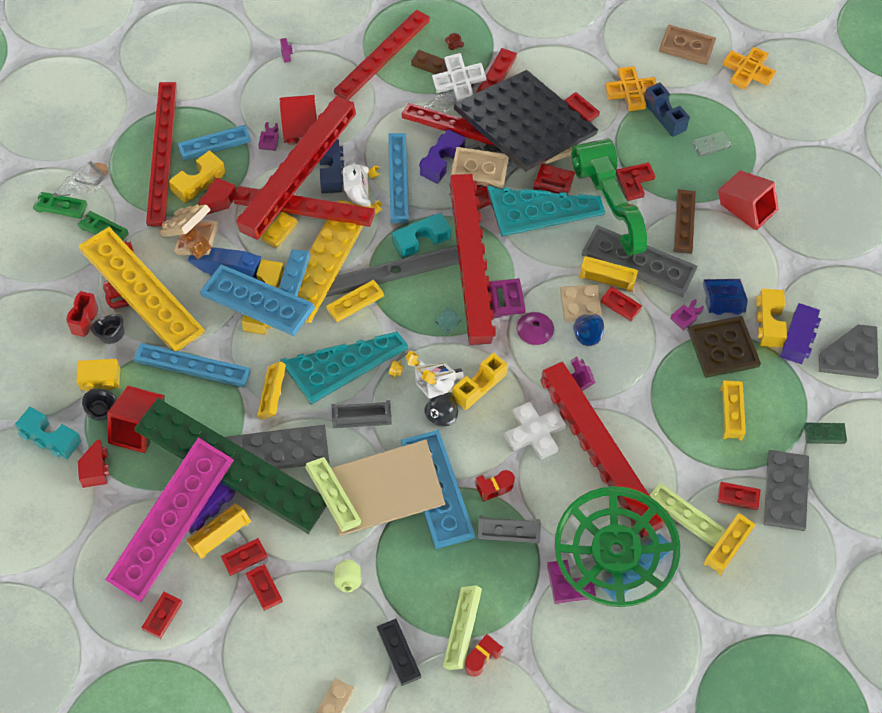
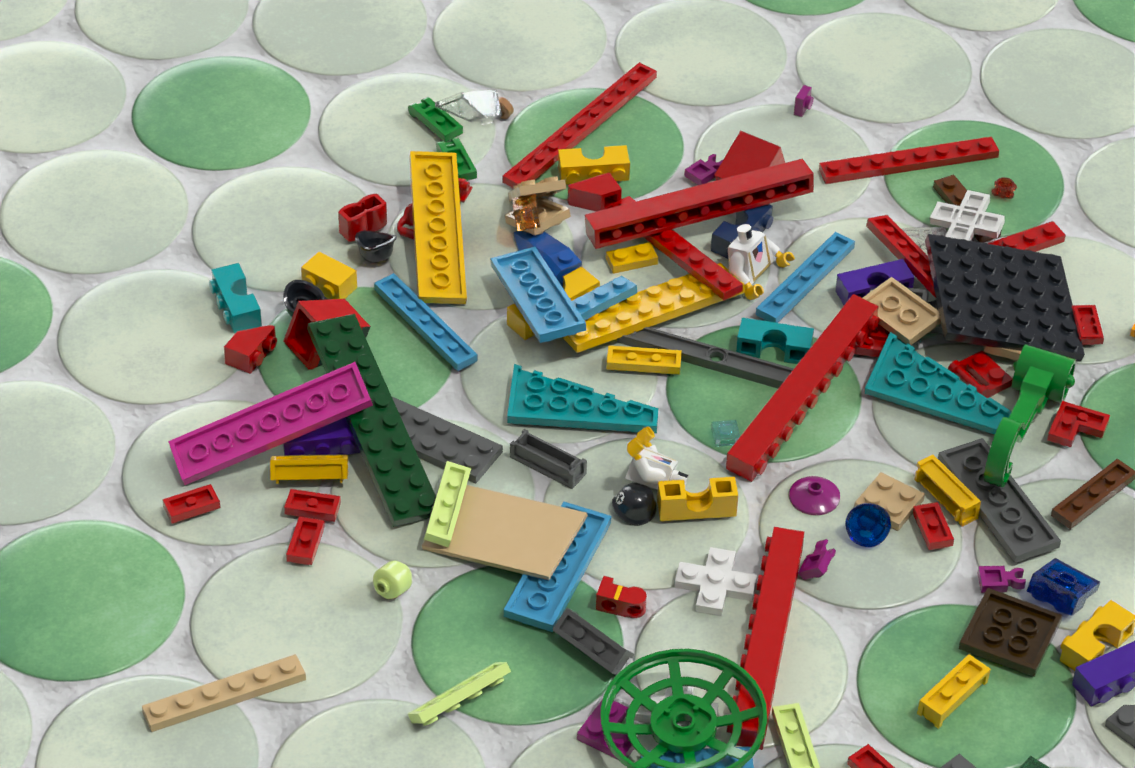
camera: 40 degrees right, 15 degrees down
dark azure plate [178,125,251,161] -> none
yellow plate [257,361,286,420] -> none
black plate [377,618,421,686] -> none
yellow plate [389,360,404,378] -> none
red leg [465,634,503,677] -> none
magenta plate [487,278,526,318] -> none

